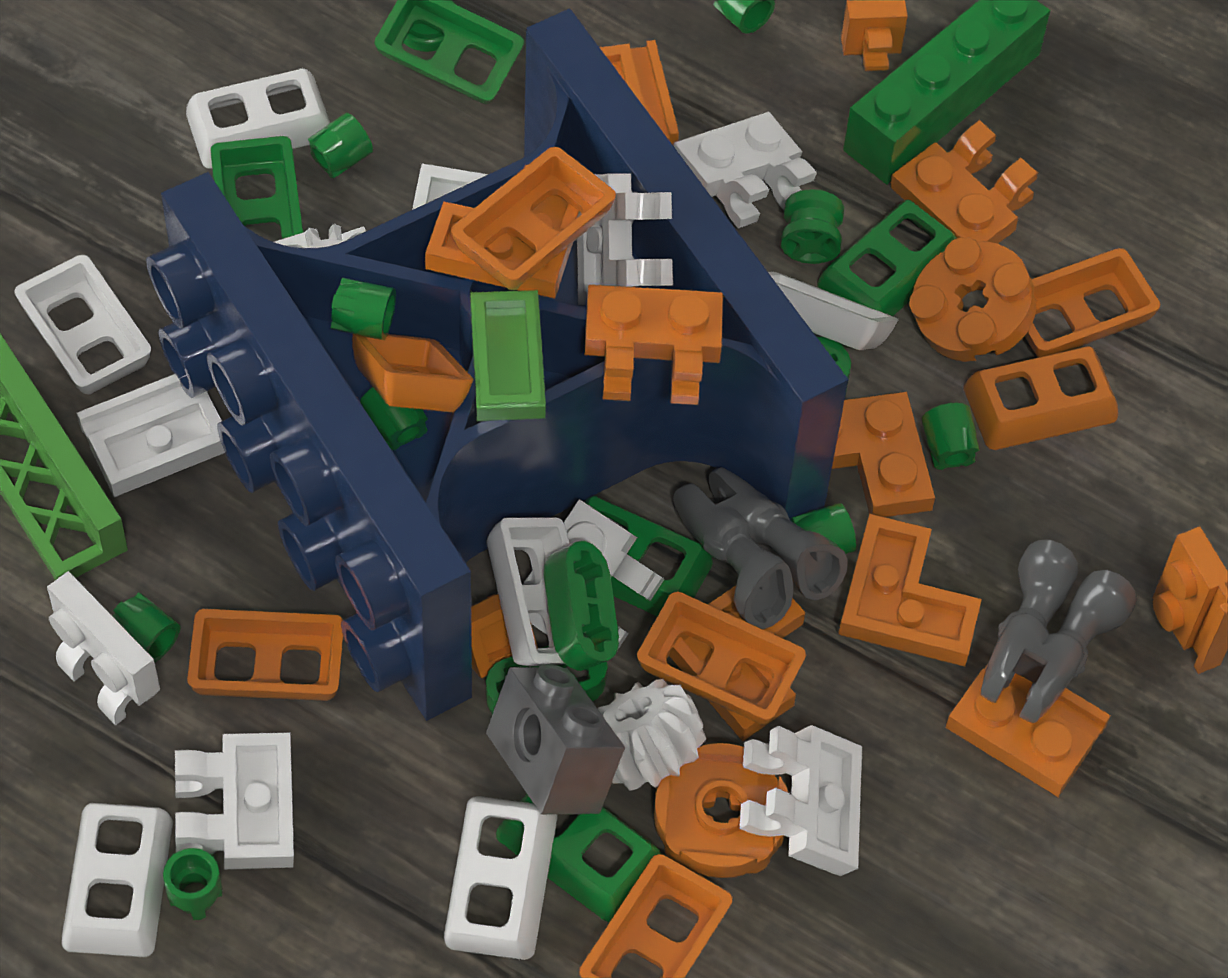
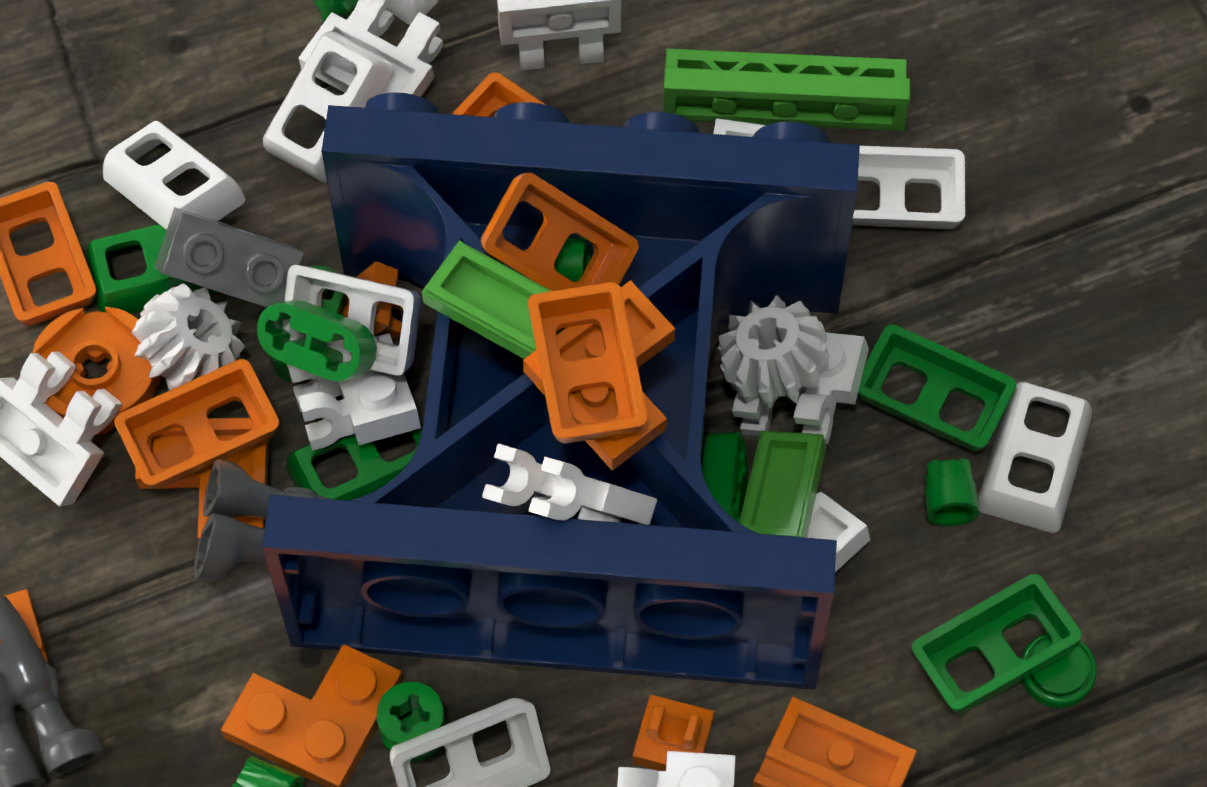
camera: 130 degrees right, 5 degrees up
green hose [112,592,180,663] -> none
green hose [331,277,396,340] -> none
orange plate [585,285,723,405] -> none
green hose [790,503,856,555] -> none
orange plate [838,514,982,667] -> none
none -> white piece [263,31,394,183]

